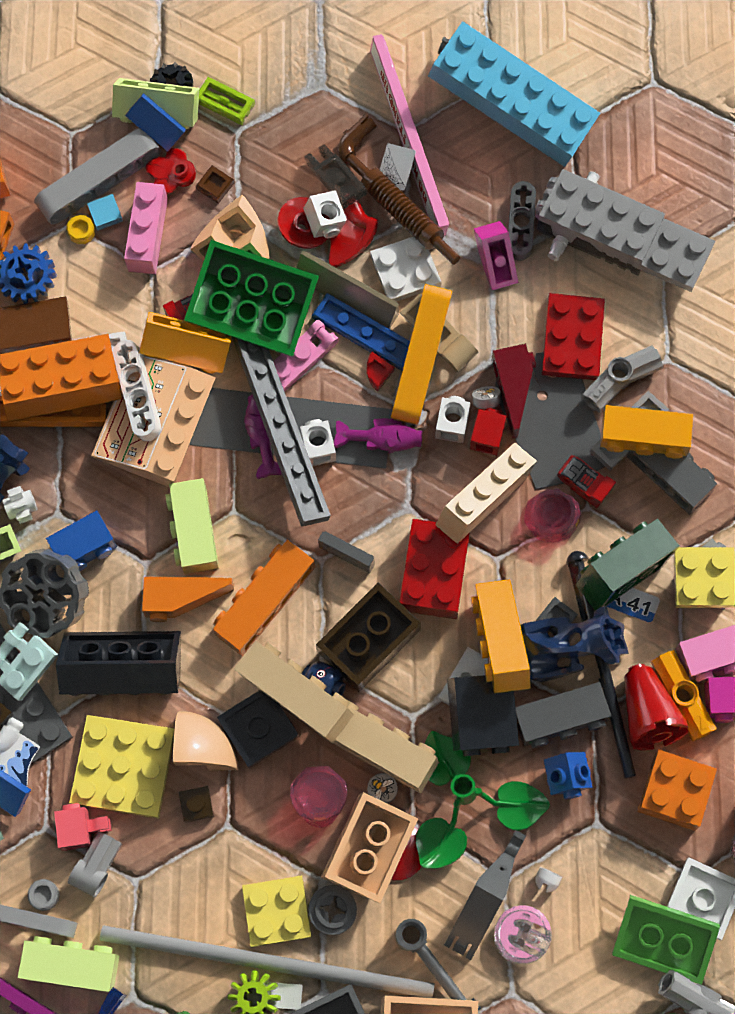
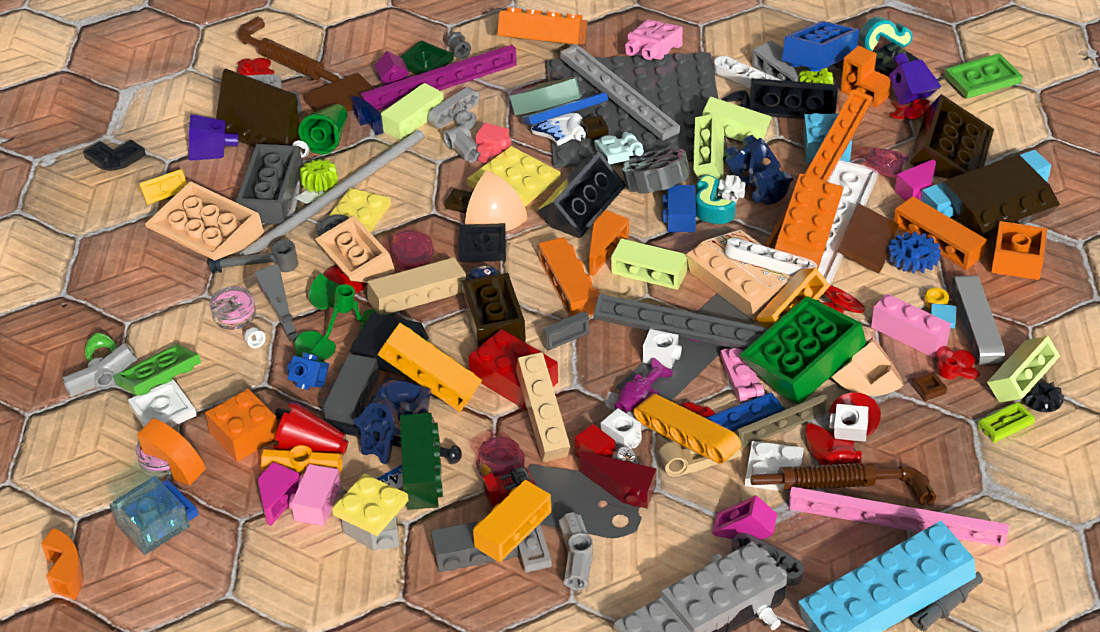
camera: 120 degrees right, 30 degrees down
blue tile [125,93,186,151] -> none
tan brick [234,640,354,743] -> none
clear smoke hinge [305,144,367,209] -> none
white sticker [380,143,416,190] -> none
red plate [542,293,605,380] -> none
none -> teal animal [695,175,736,224]
none -> red dish [824,285,865,313]

